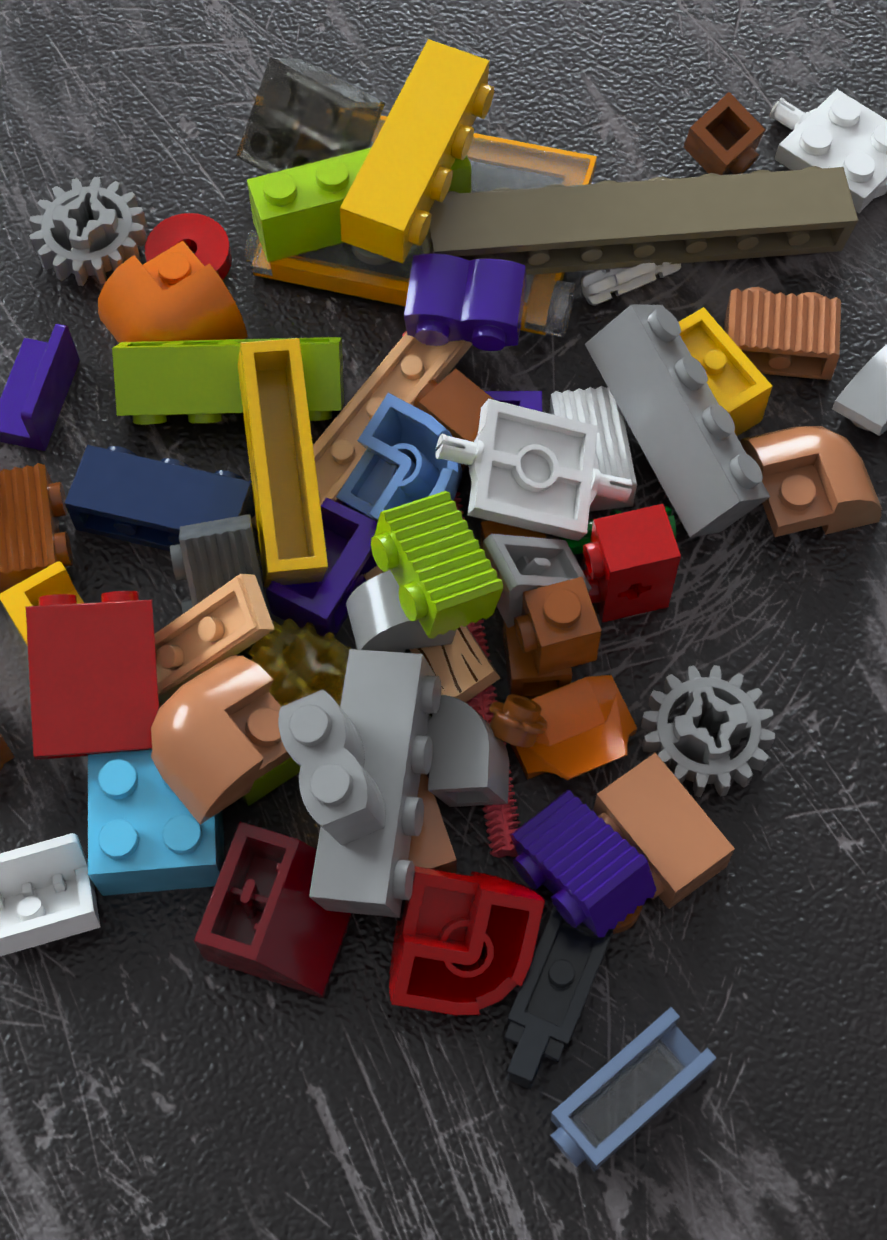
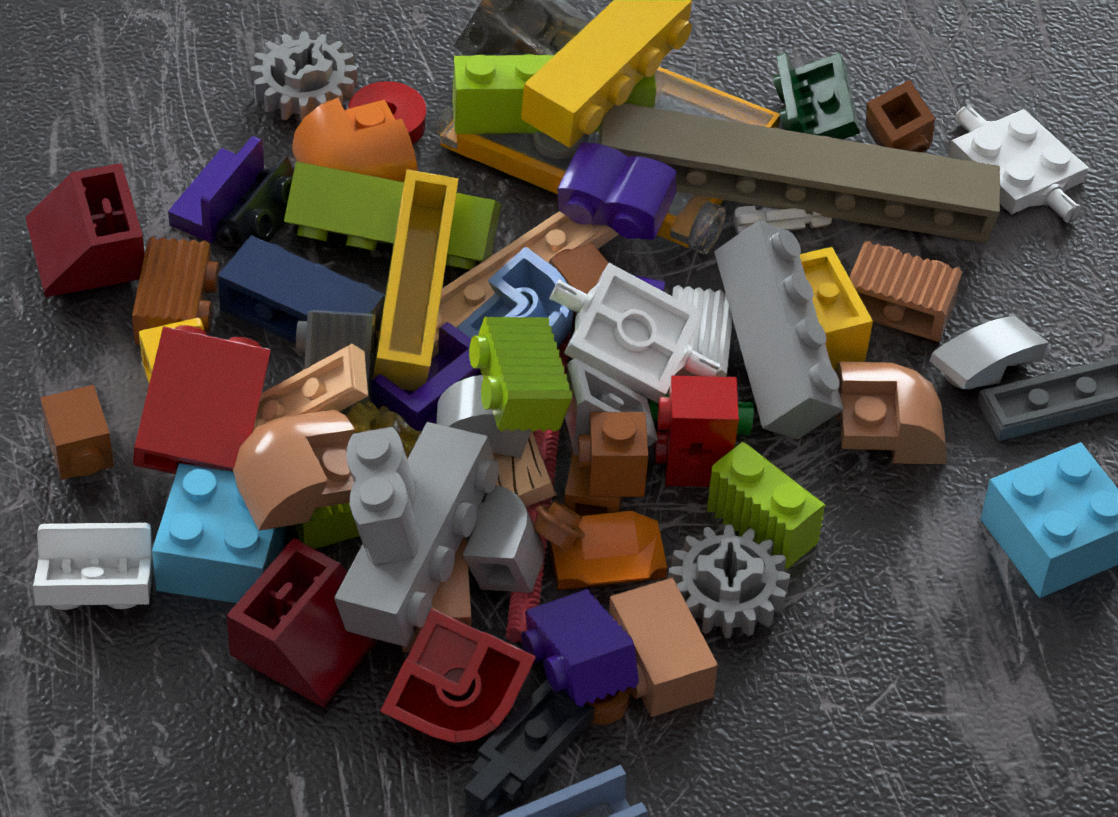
camera: 10 degrees right, 15 degrees down
none -> black hinge [216,156,294,247]
none -> lime brick [707,442,826,569]
none -> bracket [773,52,861,140]

